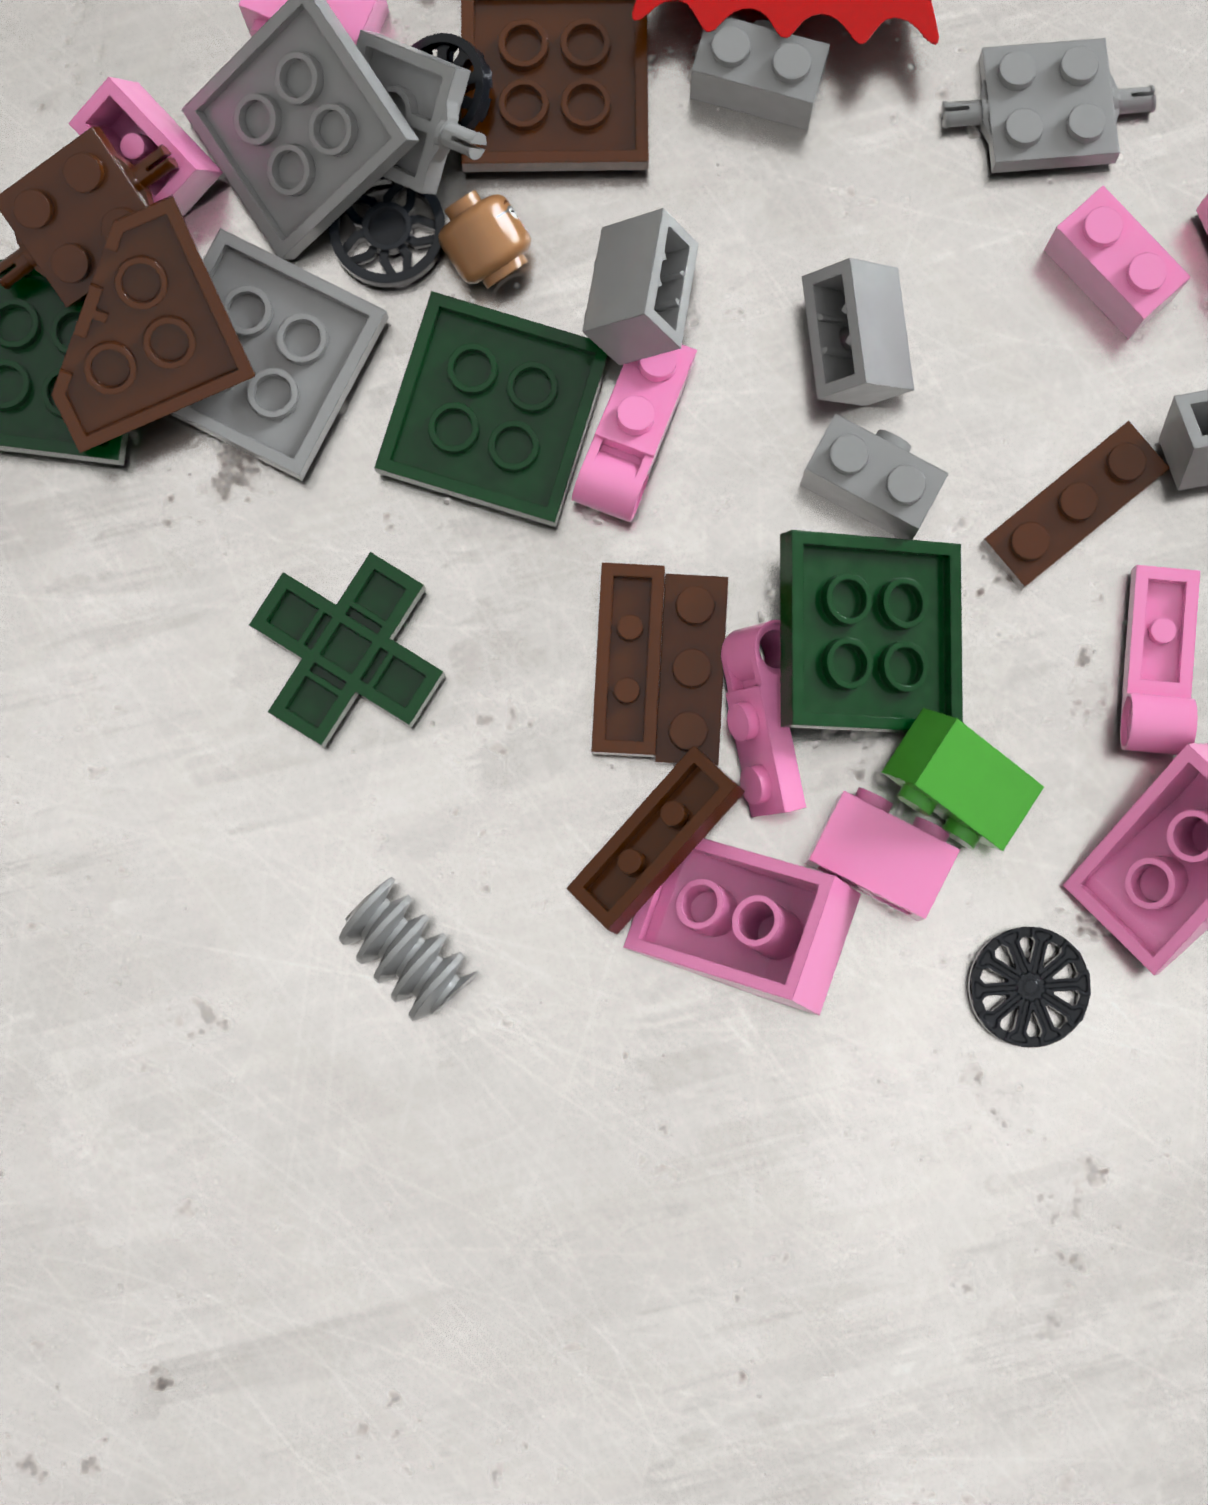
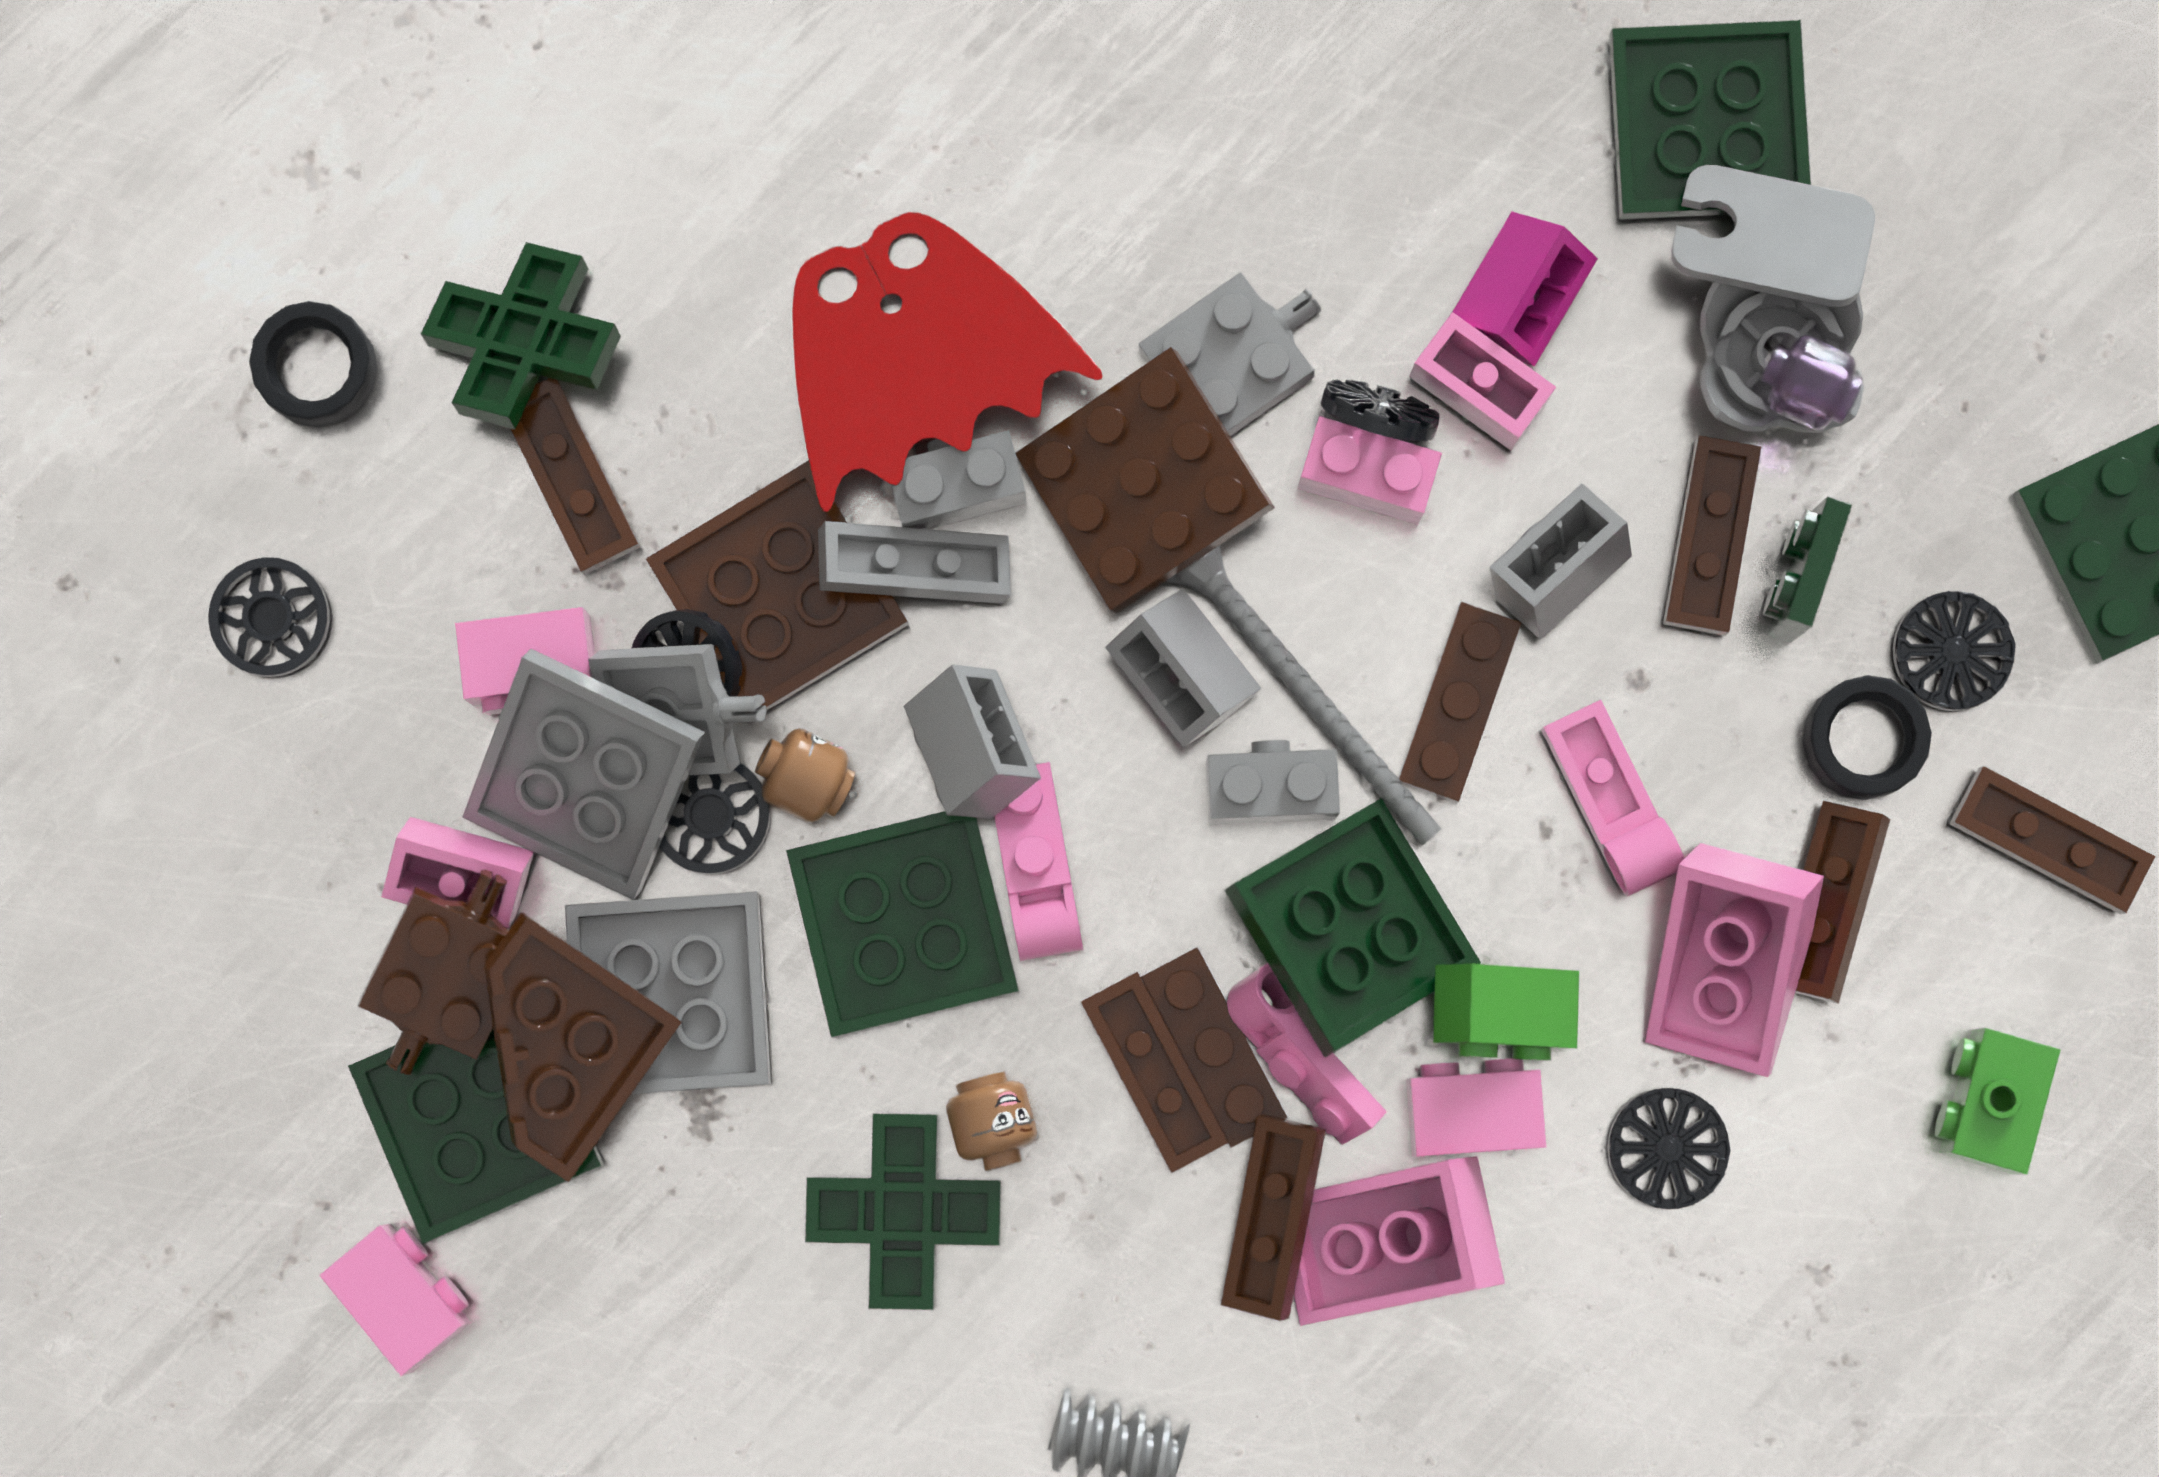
camera: 35 degrees left, 0 degrees up
none -> light grey plate [818,521,1011,604]
none -> medium nougat head [946,1072,1037,1171]
none -> reddish brown plate [1015,347,1275,613]
none -> light grey piece [1165,545,1442,846]
none -> black wheel [1320,379,1440,441]

